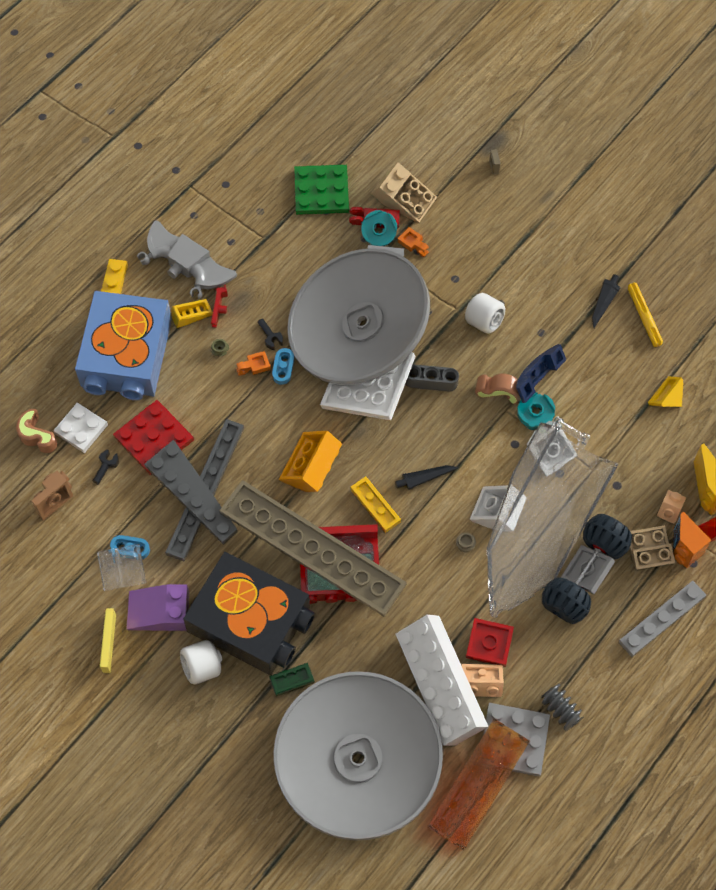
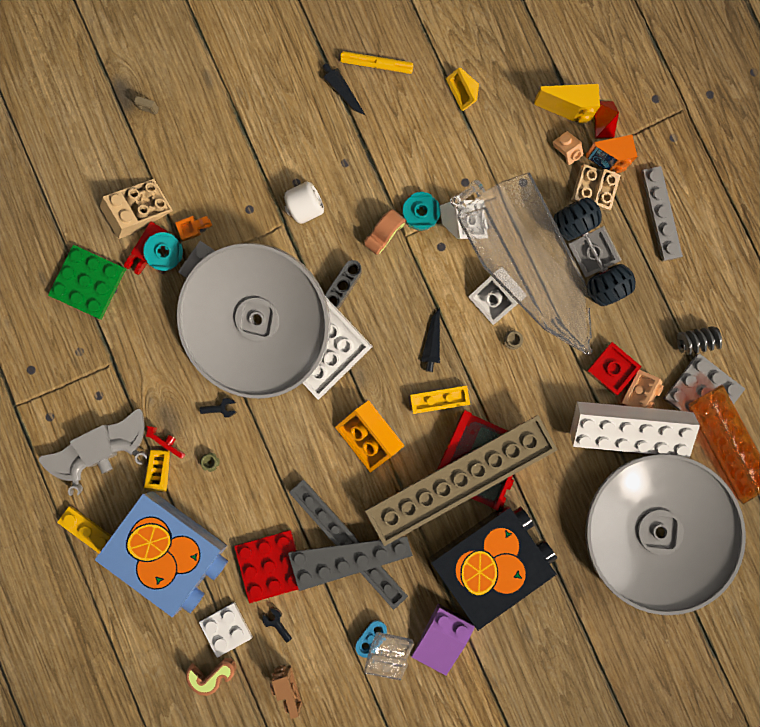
camera: 65 degrees left, 20 degrees up
light yellow tile [100,608,116,673] -> none
white head [180,640,222,685] -> none
orange plate [236,351,271,376] -> none
dark green plate [269,662,315,697] -> none
dark azure plate [272,348,294,385] -> none
dark blue slope [516,344,566,403] -> none

